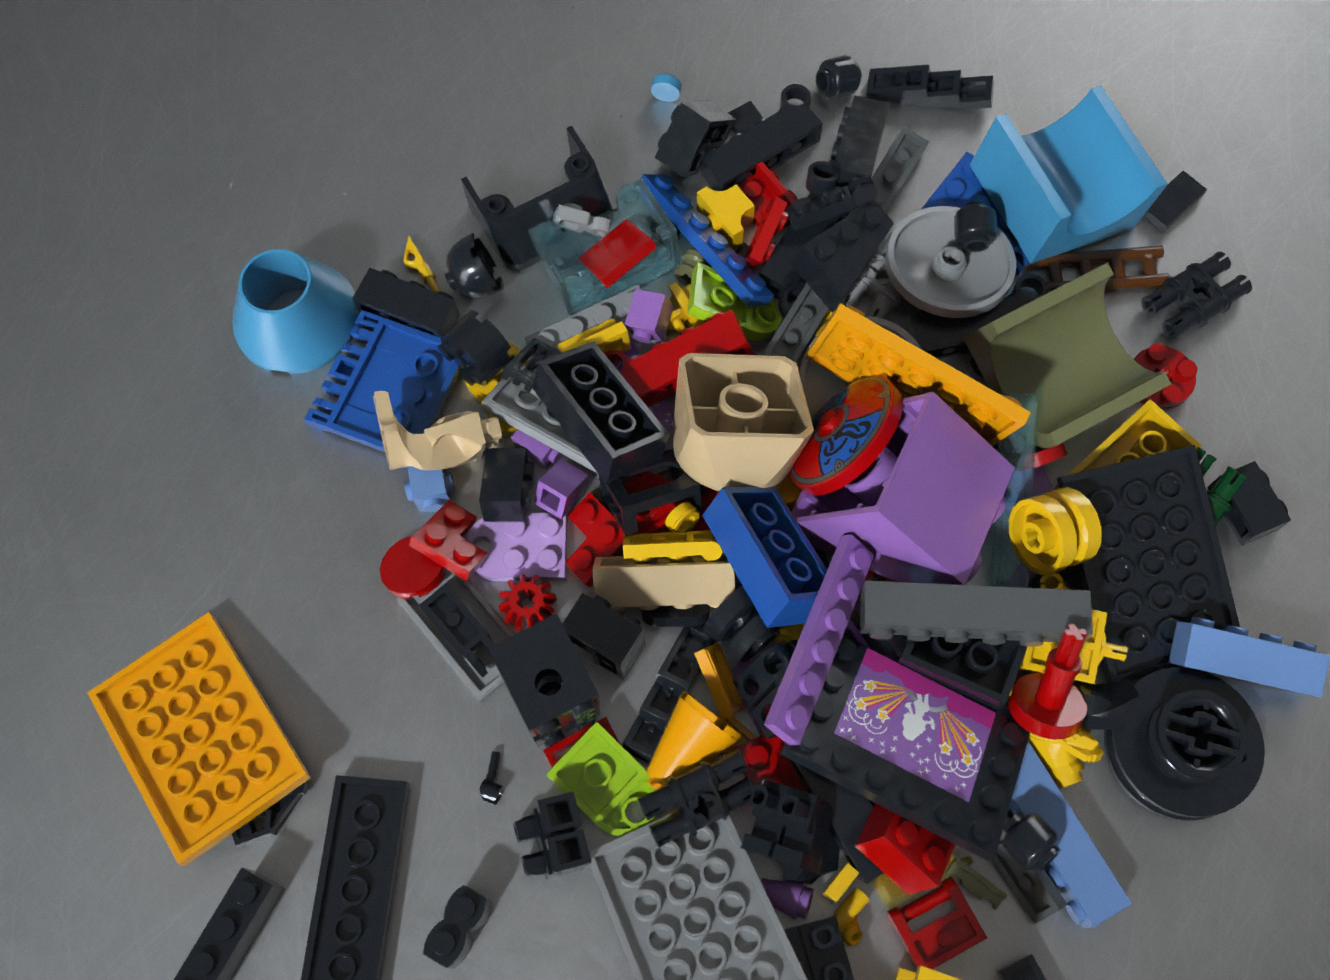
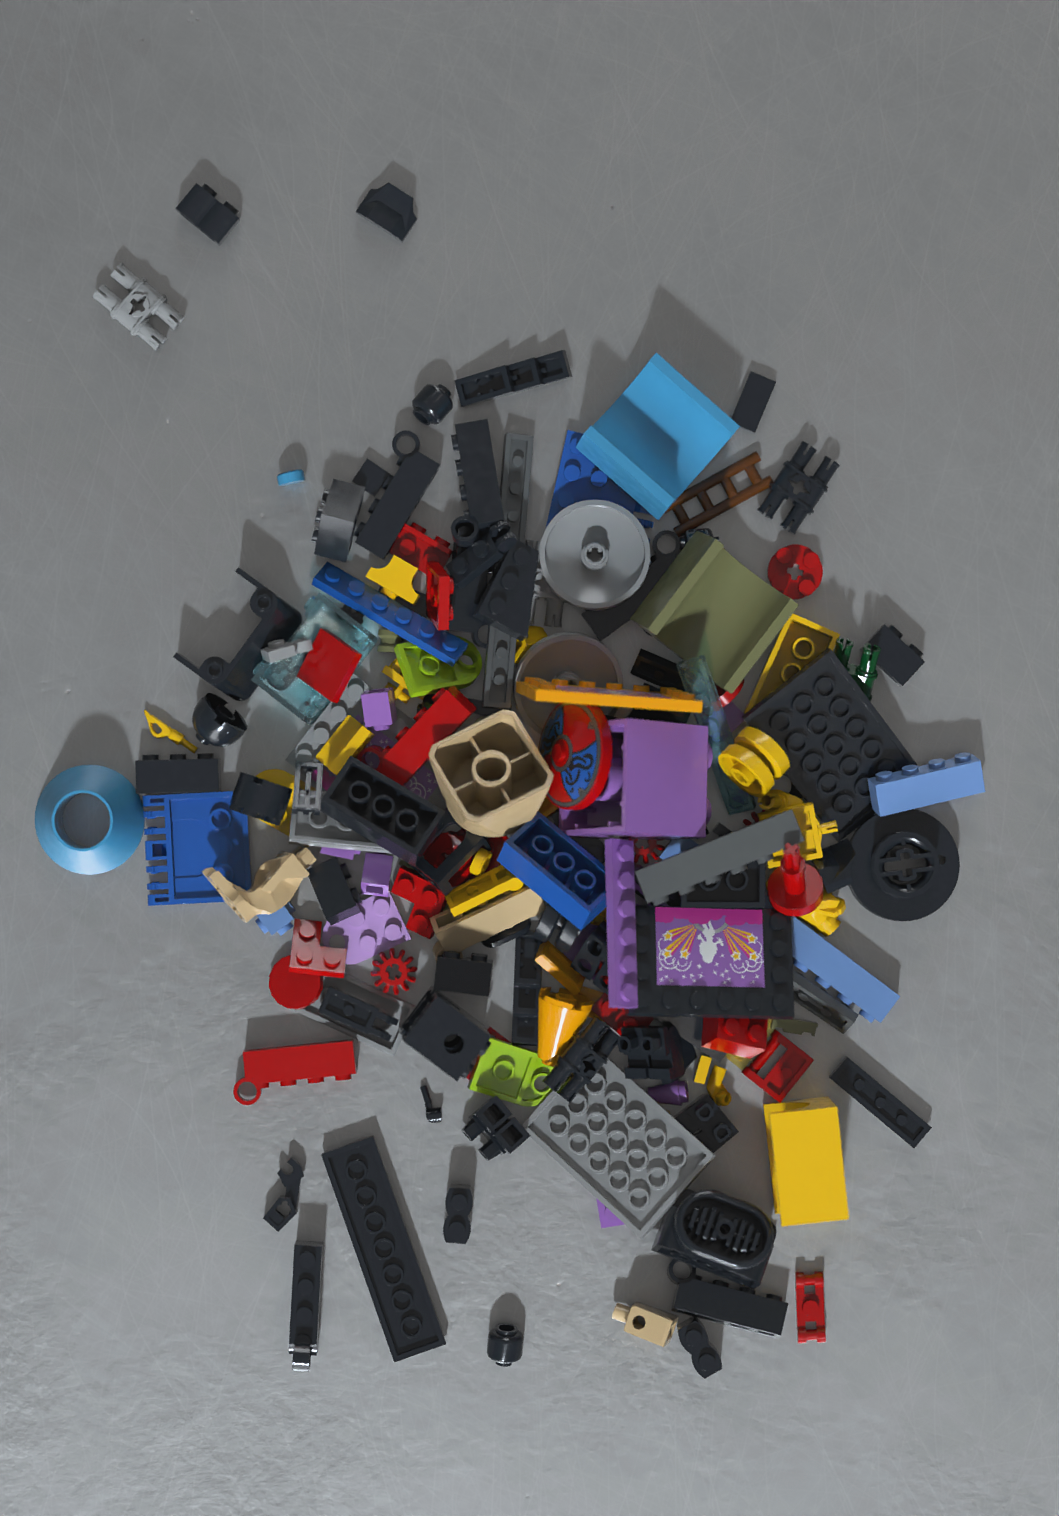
camera: 30 degrees left, 20 degrees up
light orange plate [87,612,311,867] -> none
black head [954,201,997,252] -> none
black head [1002,813,1061,871] -> none
none -> red hinge [233,1039,357,1105]

